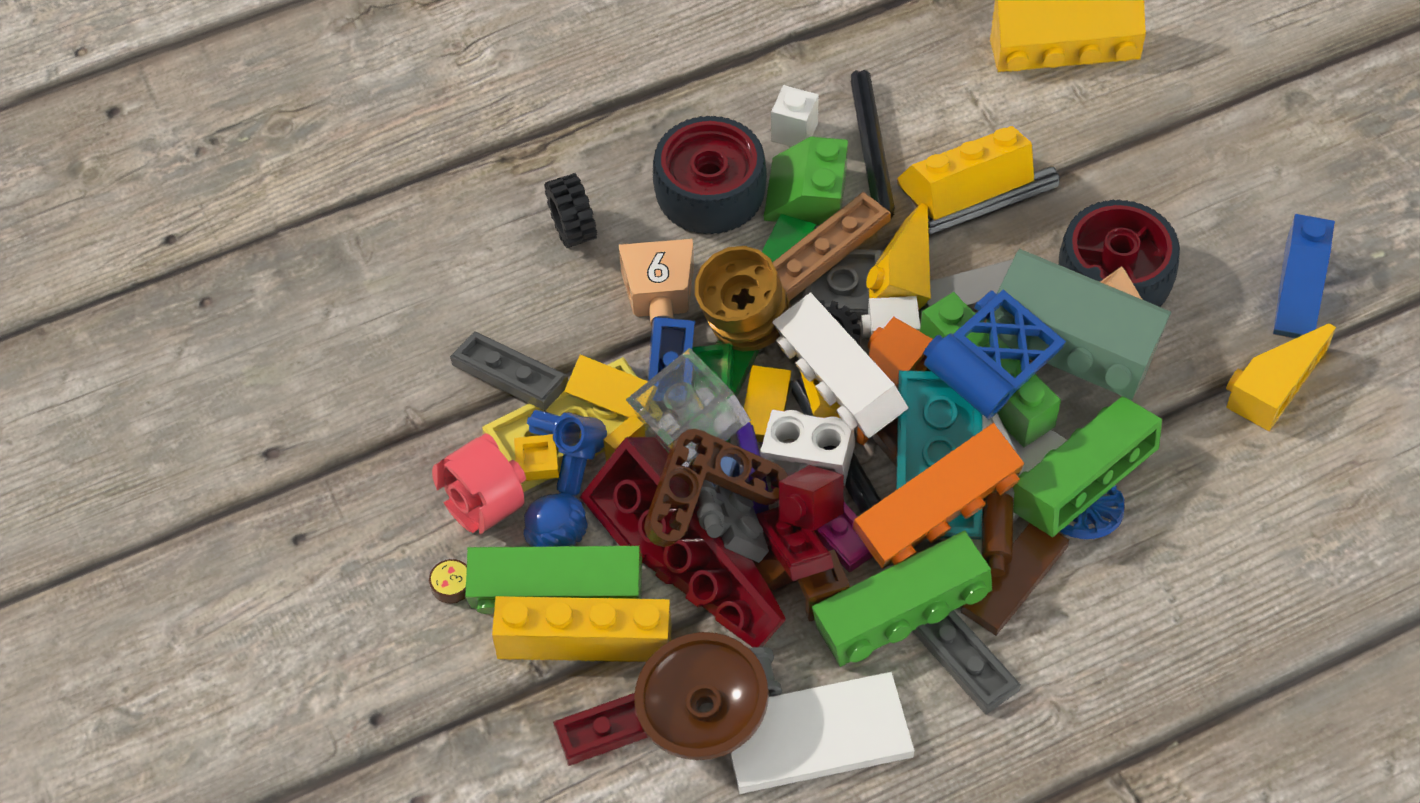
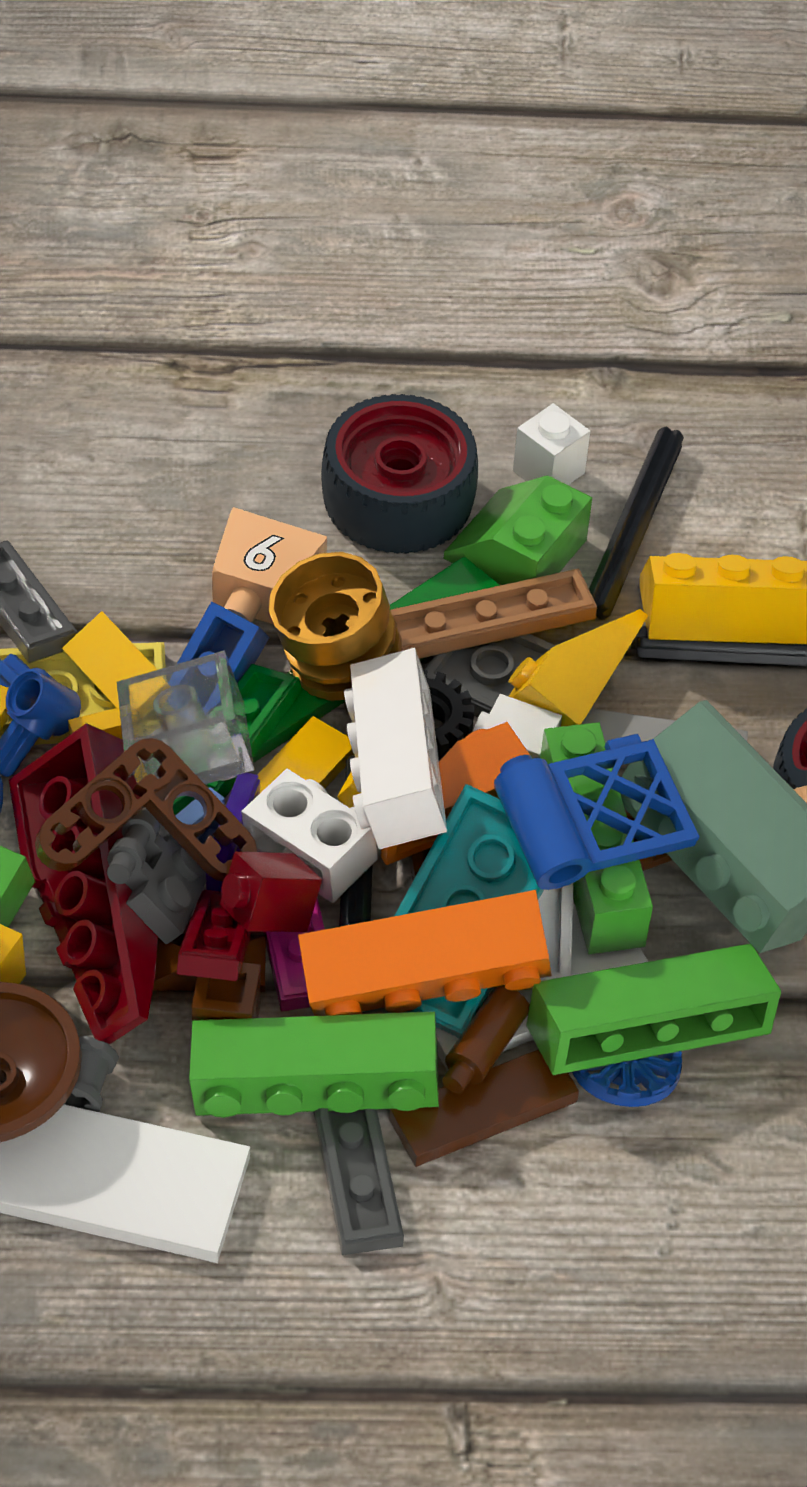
camera: 20 degrees right, 5 degrees down
black tyre [544,173,597,248] -> none

